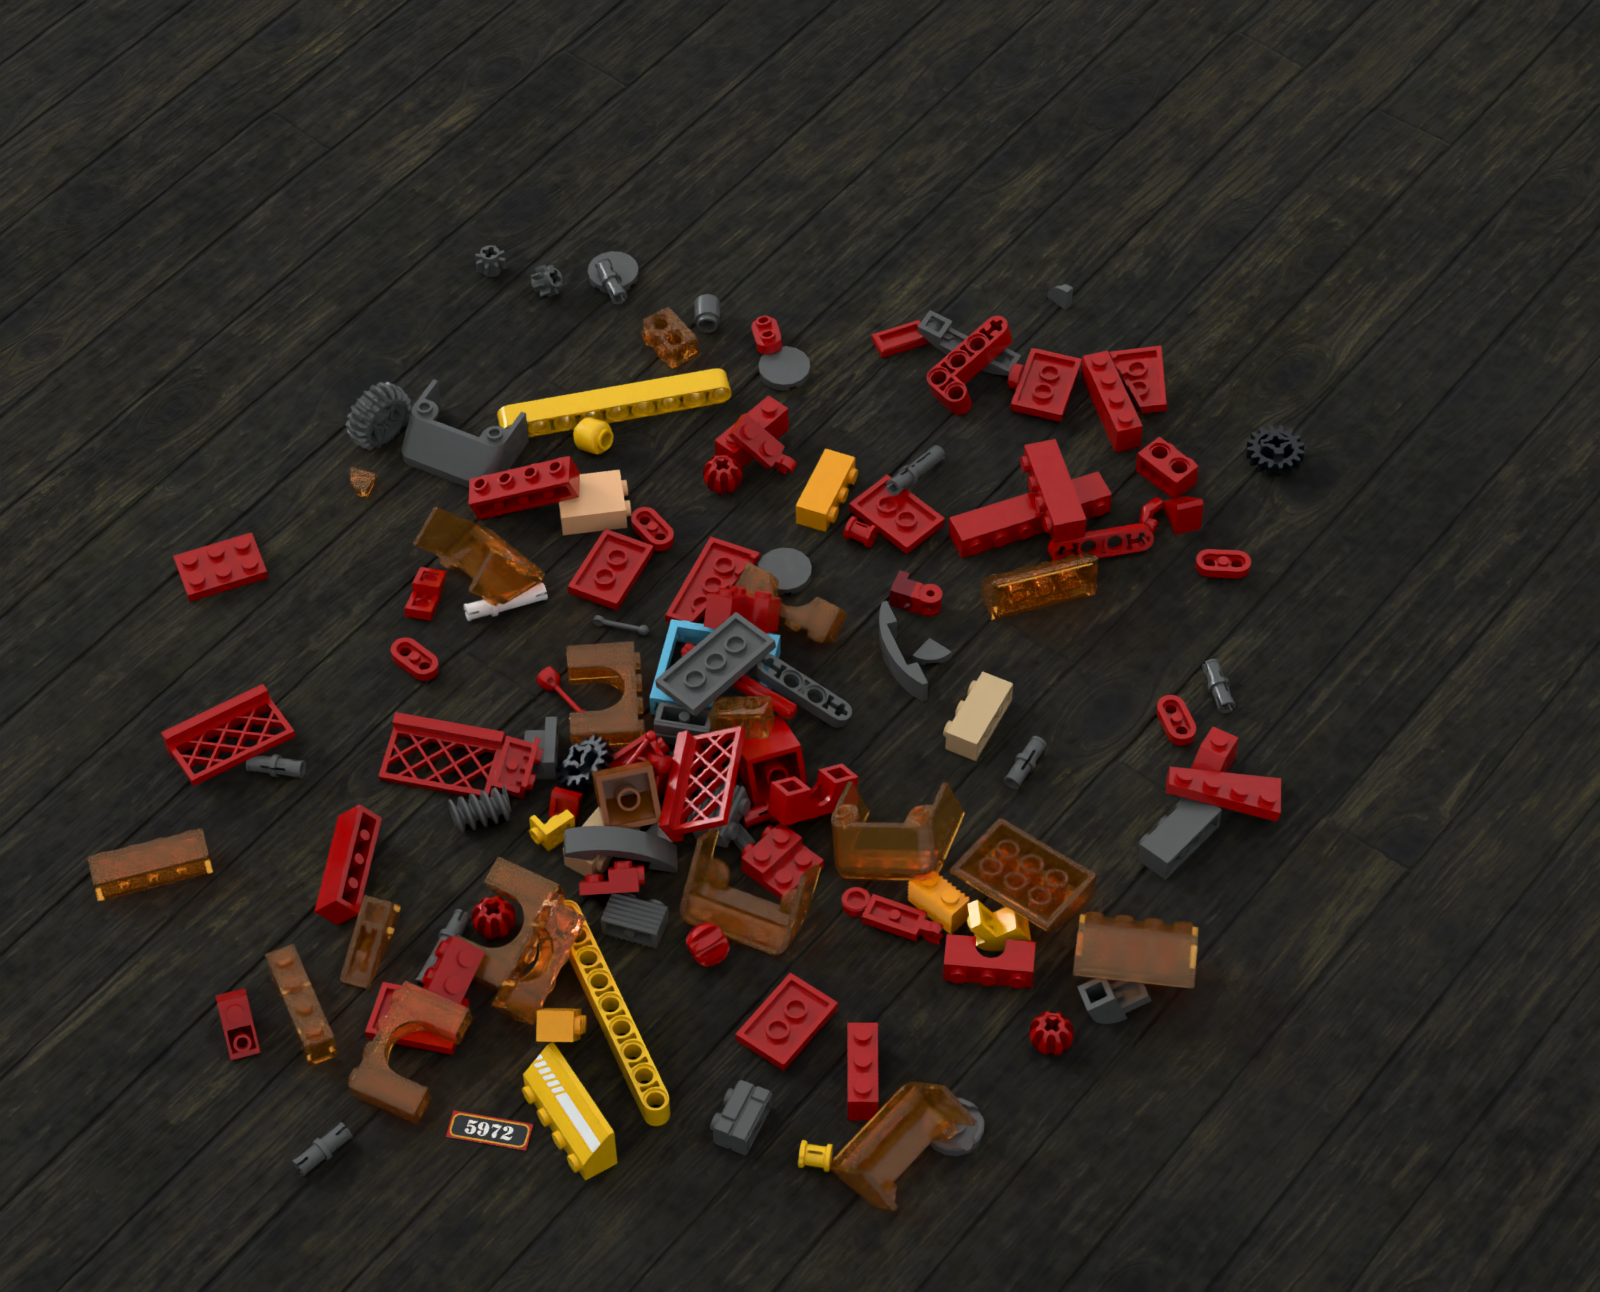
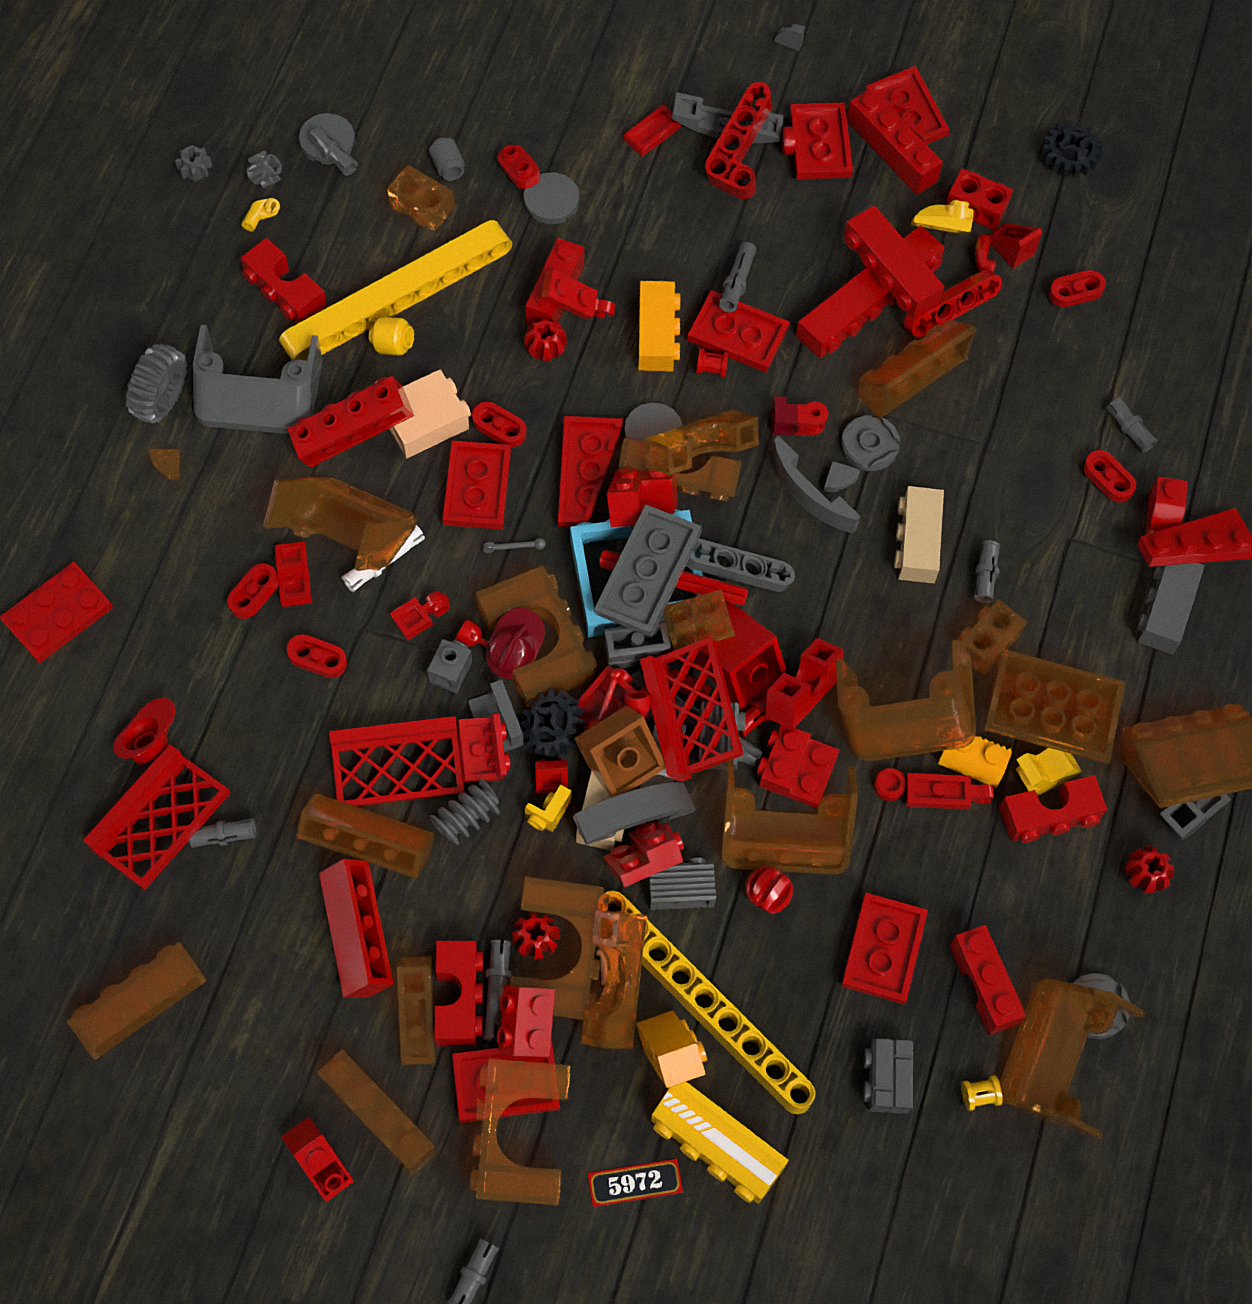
camera: 25 degrees left, 15 degrees up
none -> red piece [113,698,176,767]
none -> red plate [227,564,279,619]
none -> yellow arm [241,198,280,232]
none -> red arch [241,238,327,323]
none -> clear orange brick [296,793,435,879]
none -> red plate [390,591,450,641]
none -> dark grey brick [427,639,472,693]
none -> red arch [434,941,483,1046]
none -> dark red piece [485,608,545,679]
none -> clear orange arch [644,409,759,475]
none -> dark grey tile [841,415,900,471]
none -> yellow slope [911,200,974,235]
none -> clear orange brick [956,599,1027,675]

